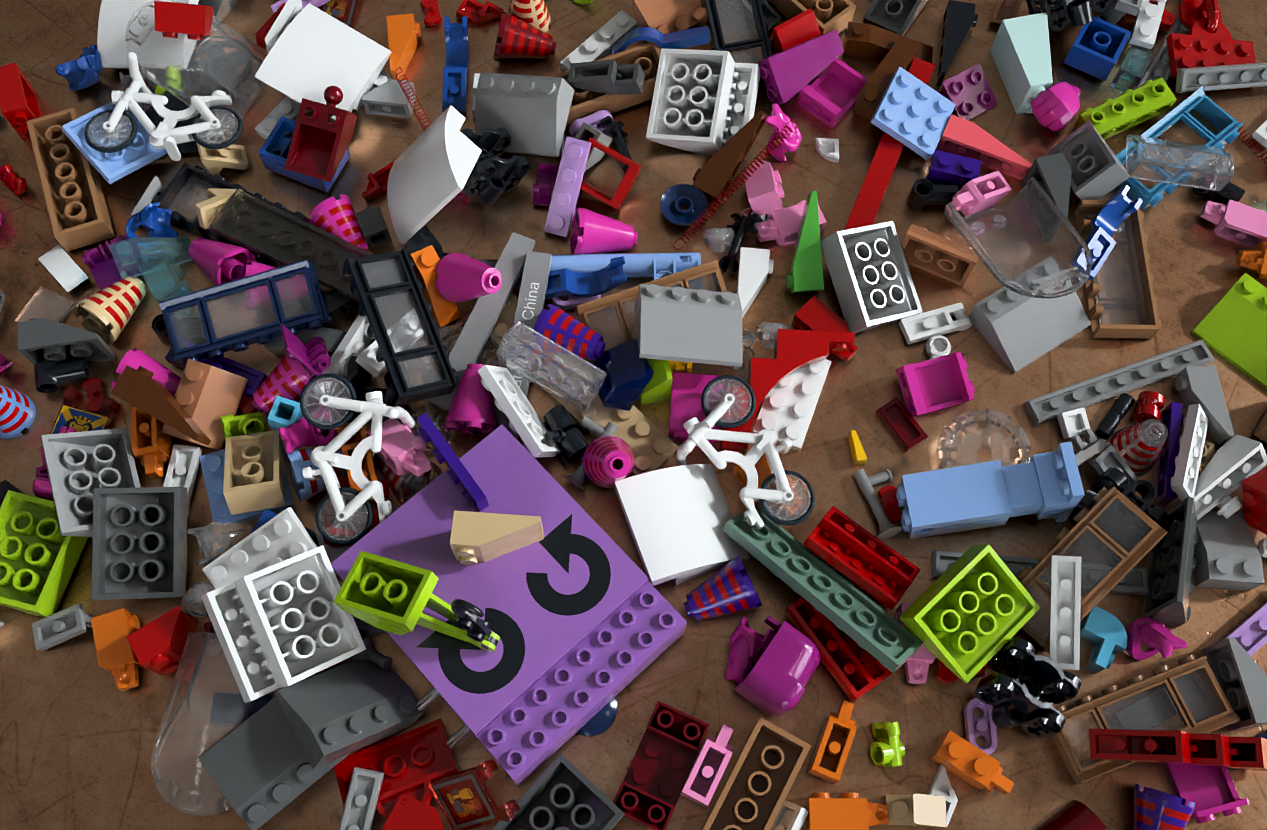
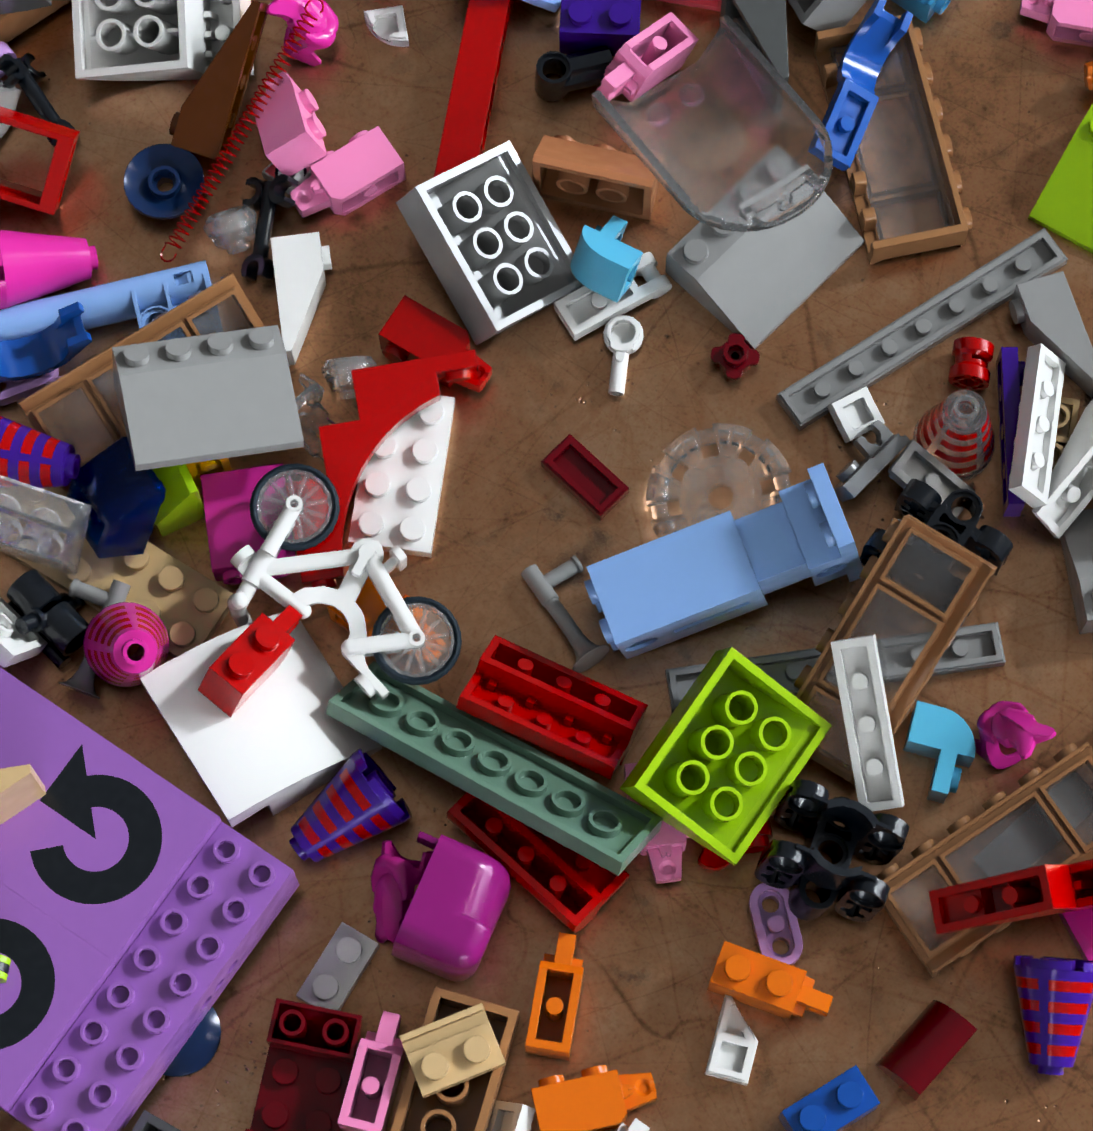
camera: 10 degrees left, 5 degrees up
bright green slope [786,191,824,294] -> none
yellow piece [848,430,867,466] -> none
lime plate [870,721,905,767] -> none
red piece [878,485,902,524] -> none
slope [886,793,947,828] -> none
dark pink panel [895,351,975,417] -> none
black piece [1095,393,1135,440] -> none
dark grey slope [1143,497,1199,628] -> none
none -> red hinge [198,605,303,718]
none -> white plate [296,922,380,1011]
none -> tan plate [399,1003,506,1098]
none -> medium azure brick [570,215,643,302]
none -> dark red plate [711,333,760,380]

